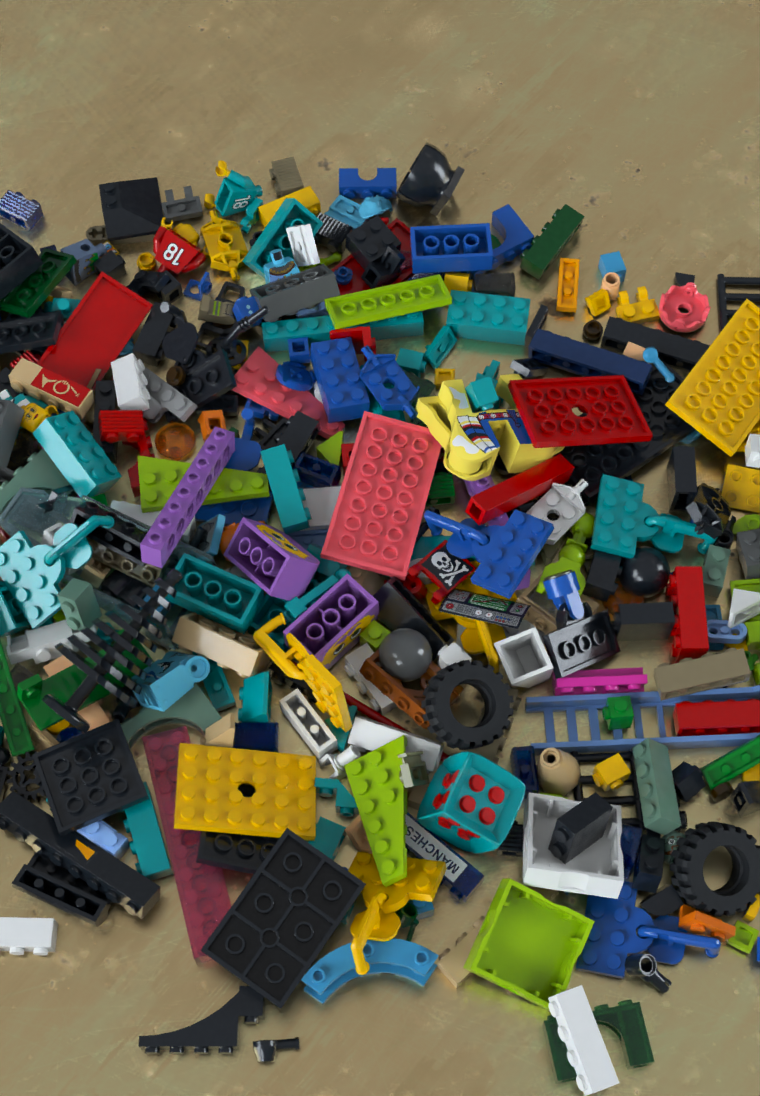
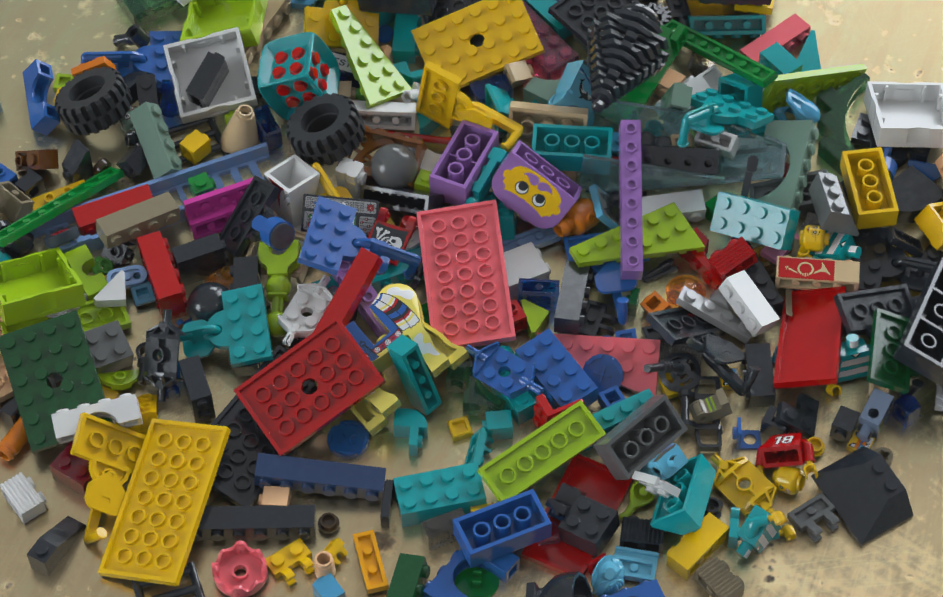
camera: 160 degrees right, 10 degrees down
dark brown plate [166,366,186,386] -> none
blue brick [232,296,263,328] -> none
teal brick [260,444,312,534] -> none
blue plate [334,266,353,285] -> none
olive plate [398,751,430,788] -> none
black plate [510,358,548,379] -> none
dark azure piece [643,347,675,383] -> none
sand green brick [702,544,731,598] -> none

